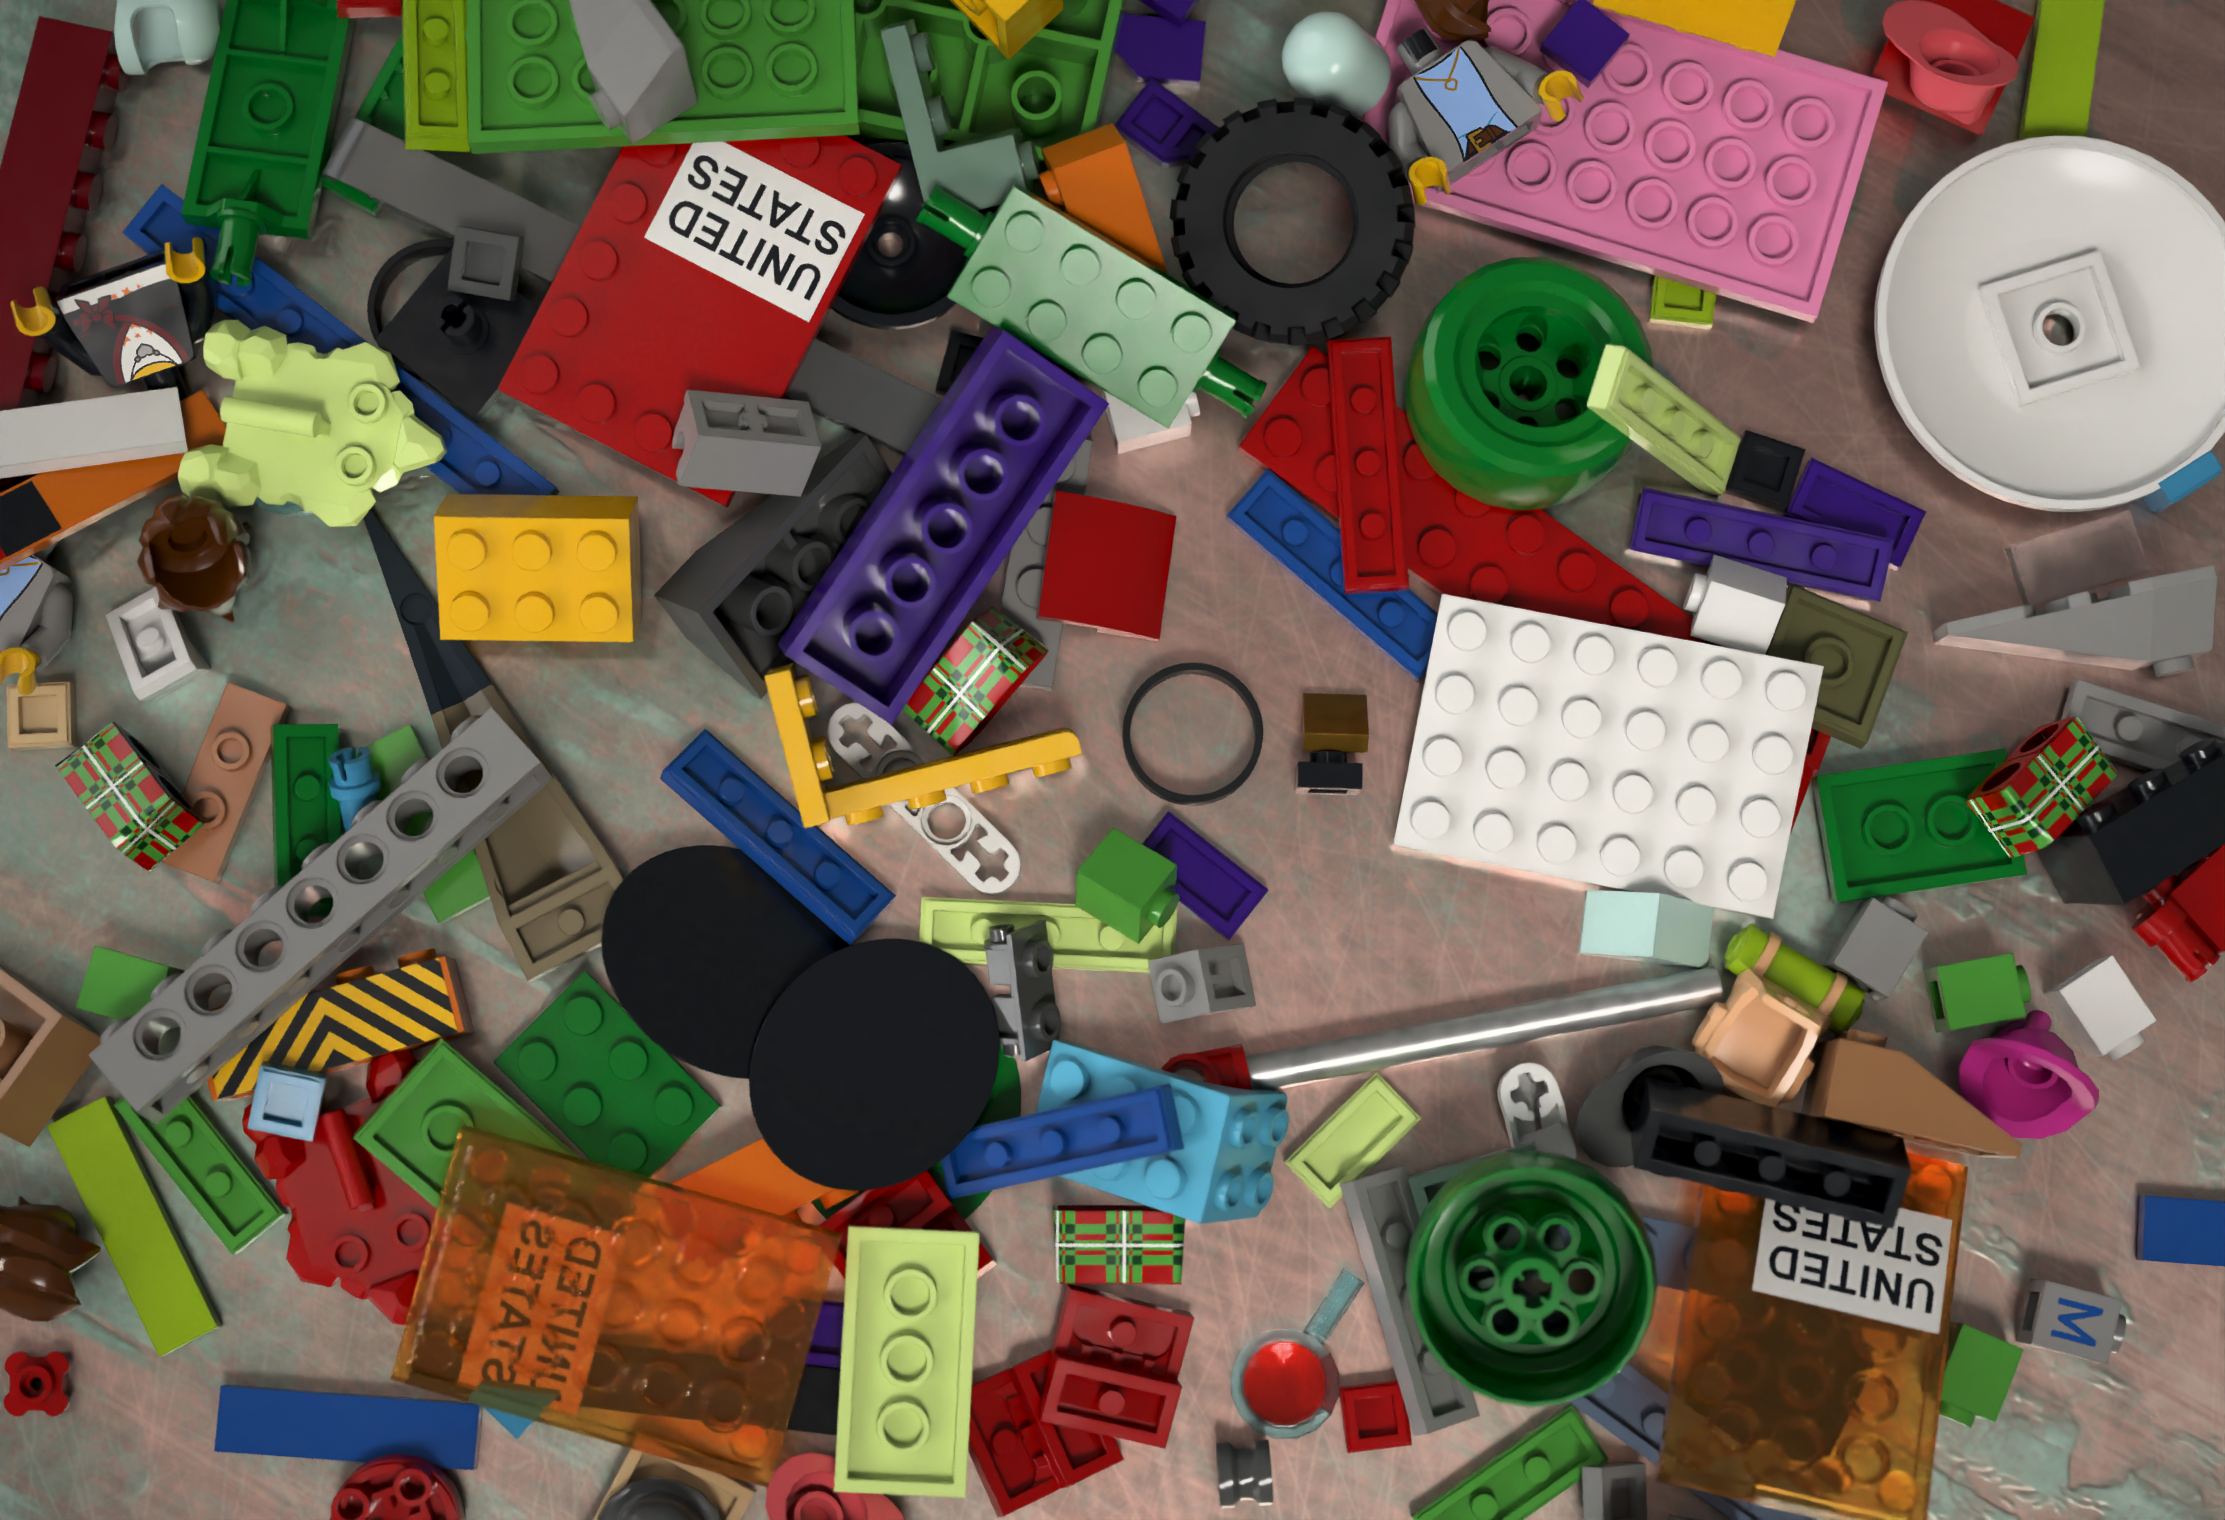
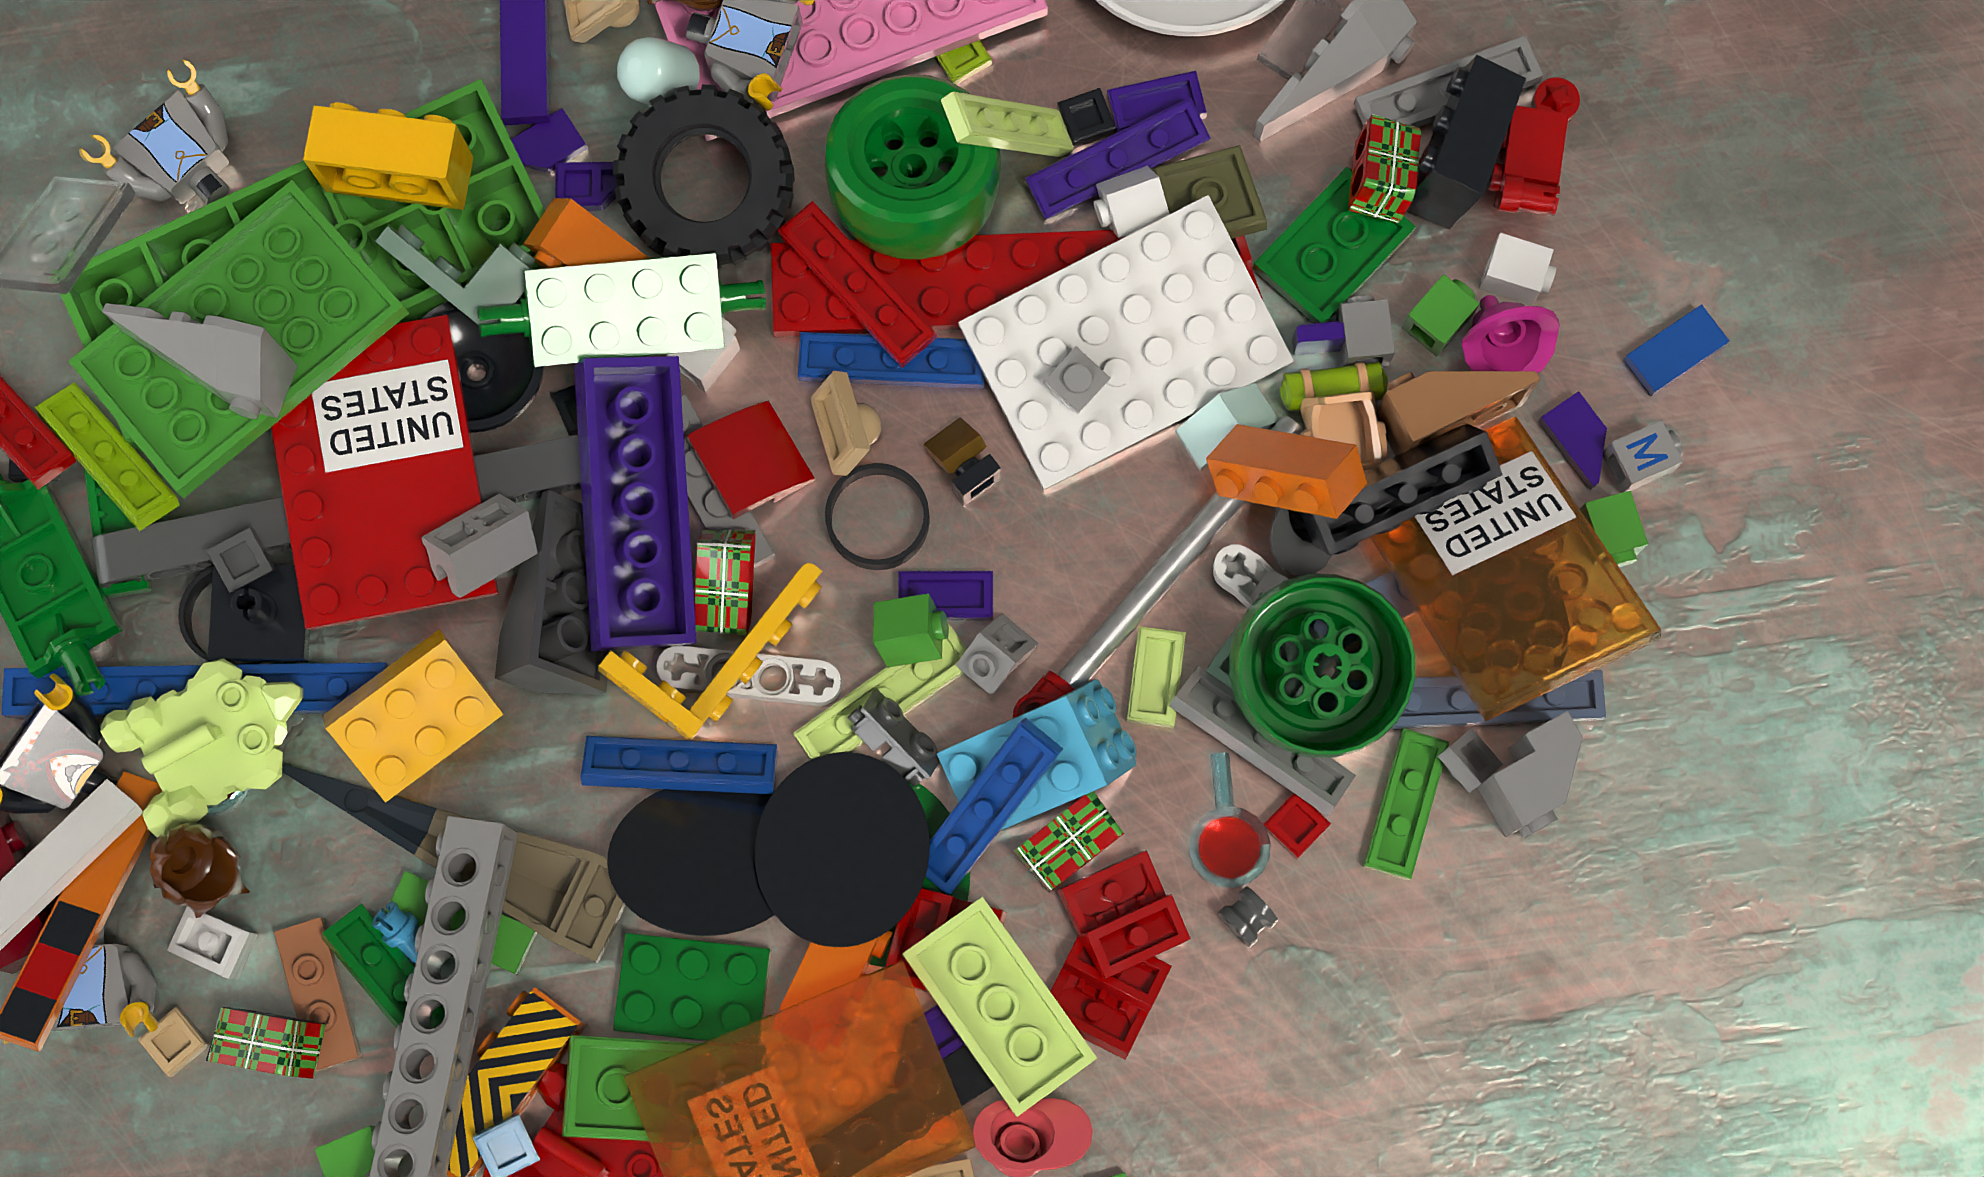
camera: 35 degrees left, 5 degrees down
none -> tan tile [810,371,882,476]
none -> light grey plate [1043,346,1111,414]
none -> orange brick [1206,424,1367,519]
none -> dark purple tile [1292,321,1345,356]
none -> dark purple tile [1539,391,1607,490]

